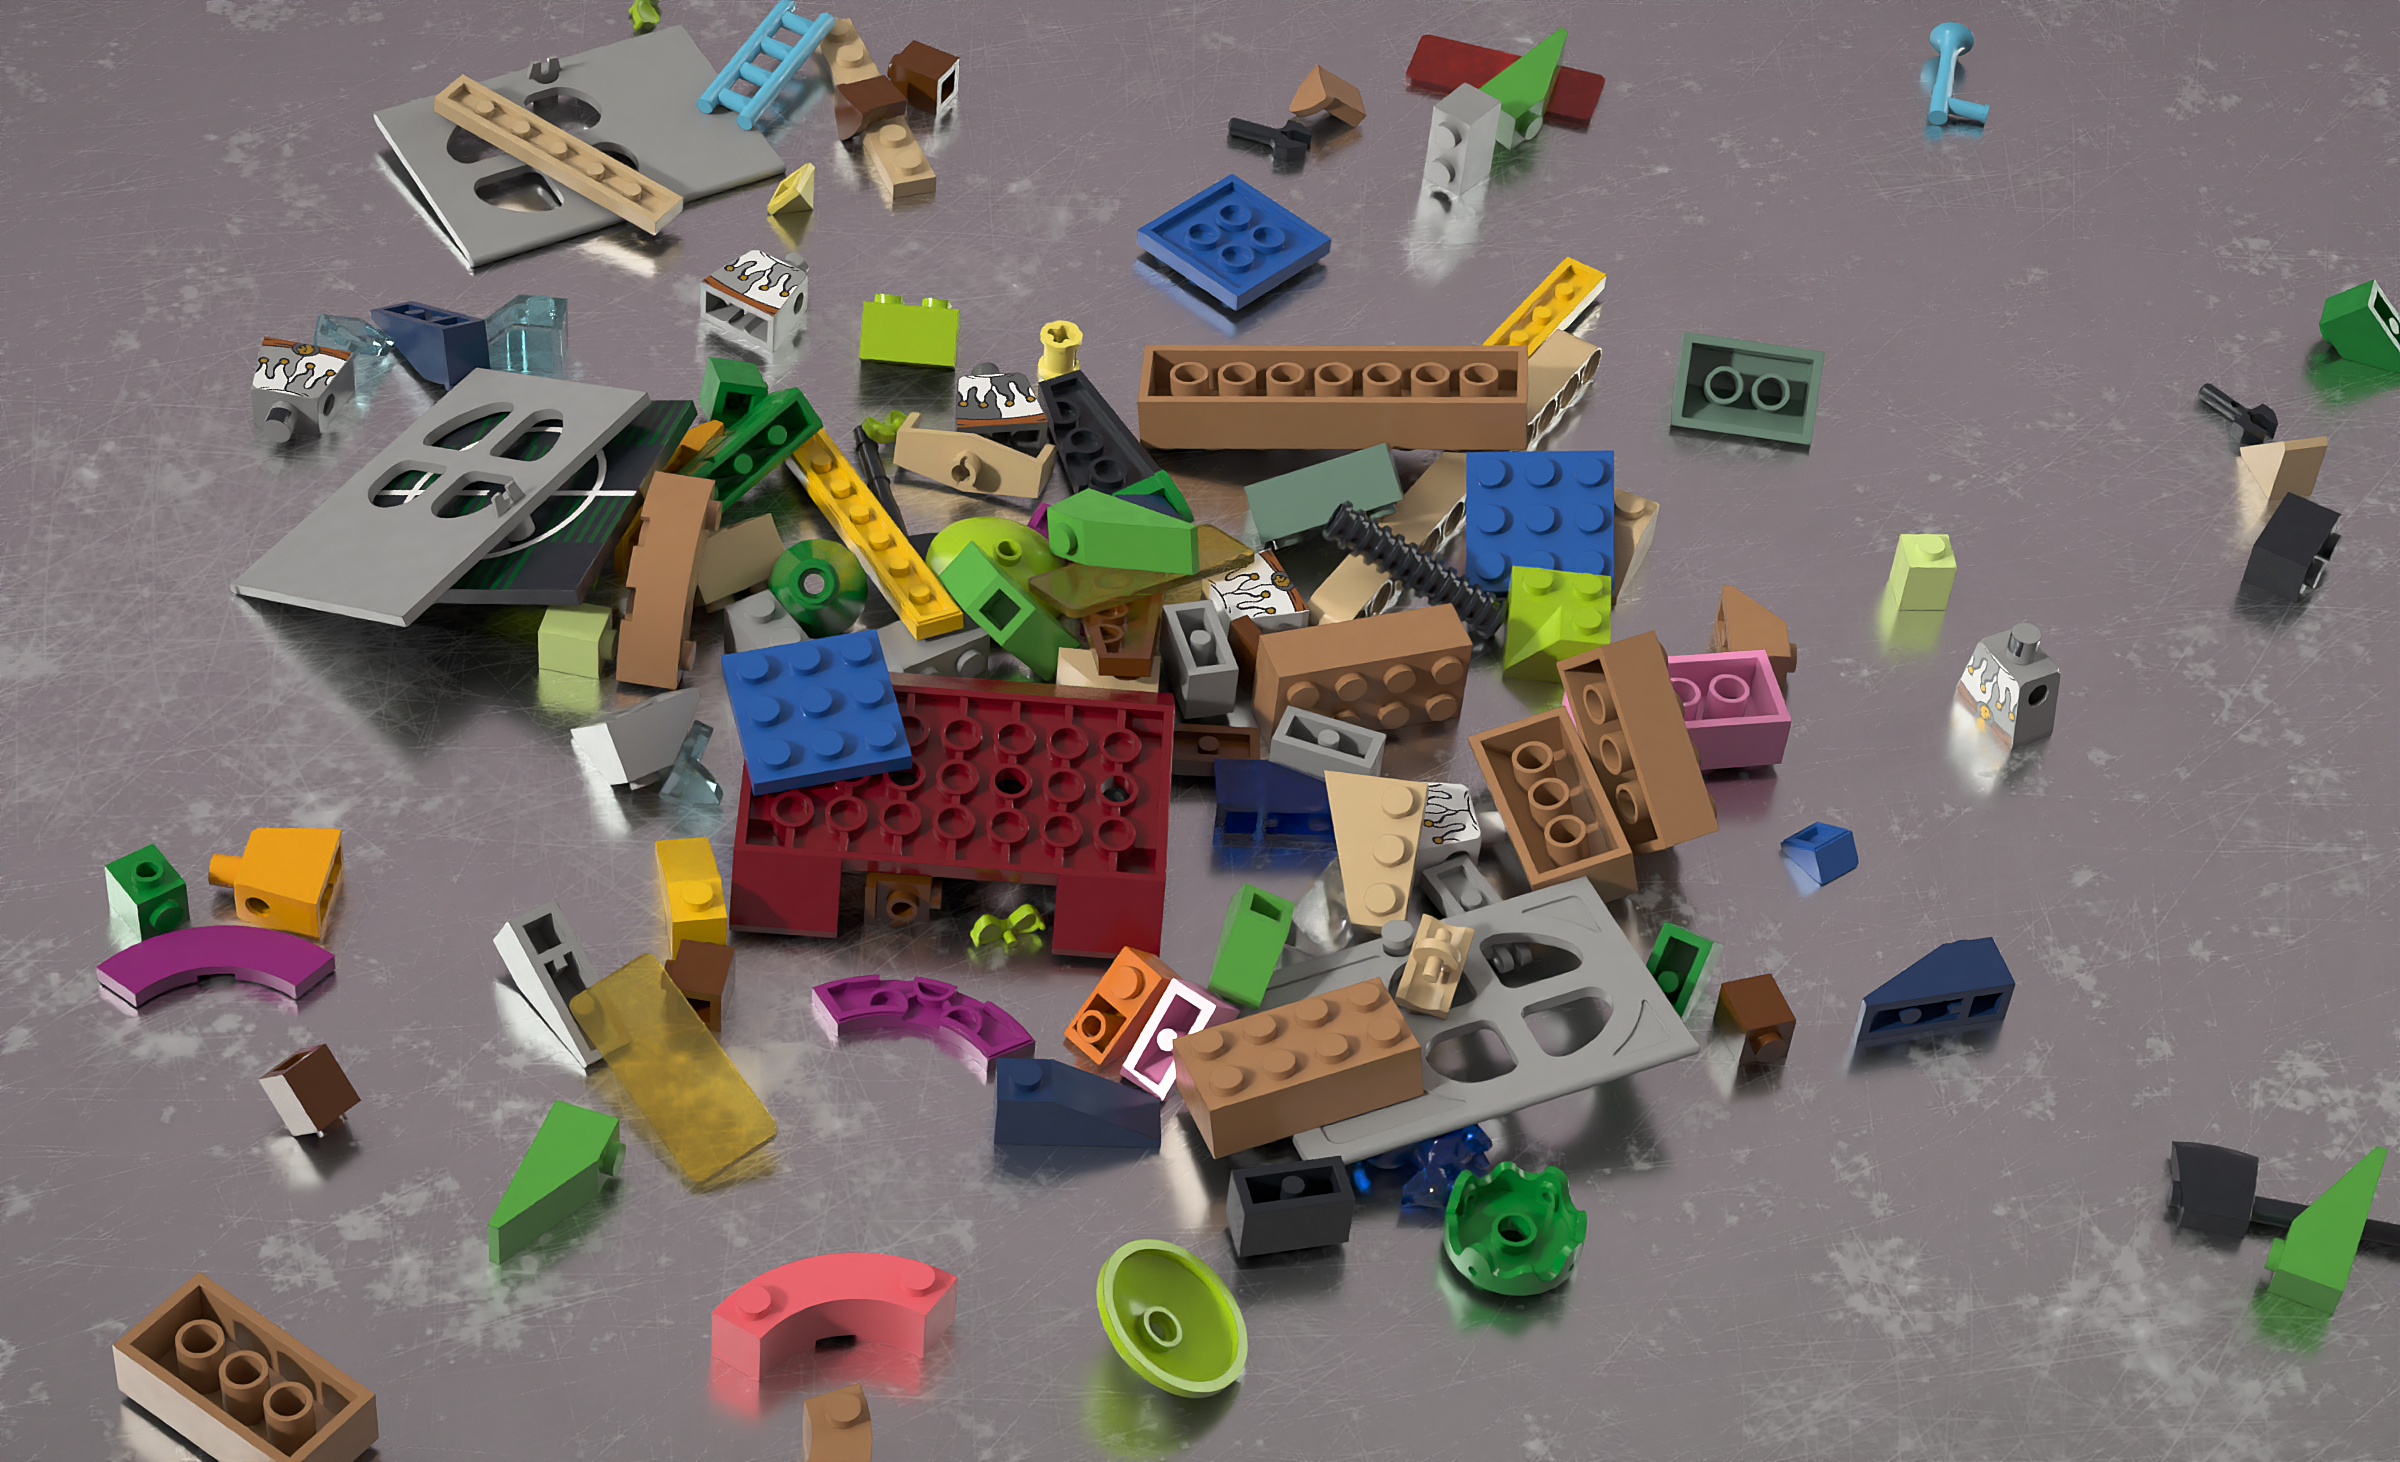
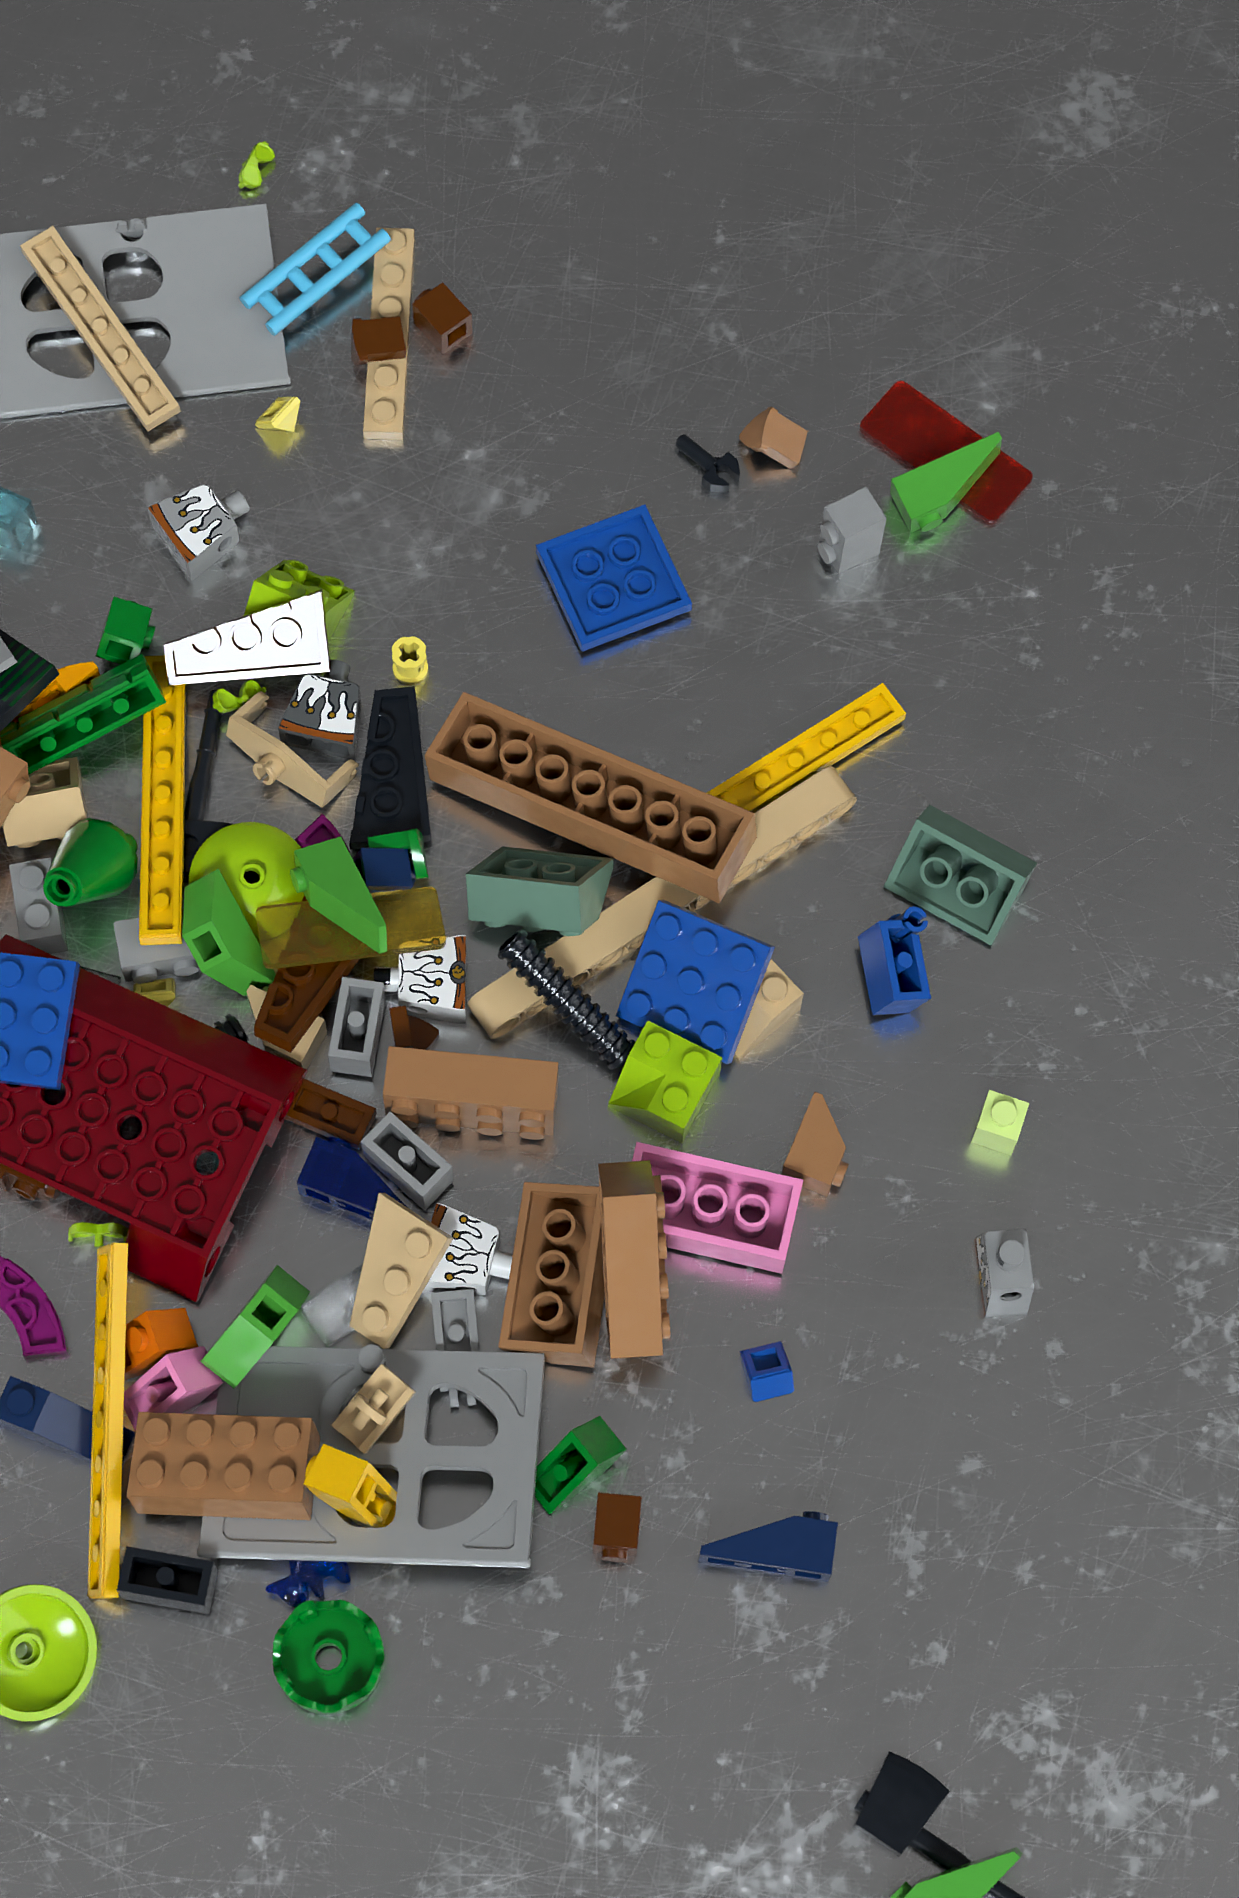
camera: 25 degrees right, 25 degrees up
none -> yellow tile [87,1243,128,1599]
none -> wing [164,589,331,686]
none -> yellow slope [303,1443,397,1528]
none -> blue hinge [858,906,931,1015]

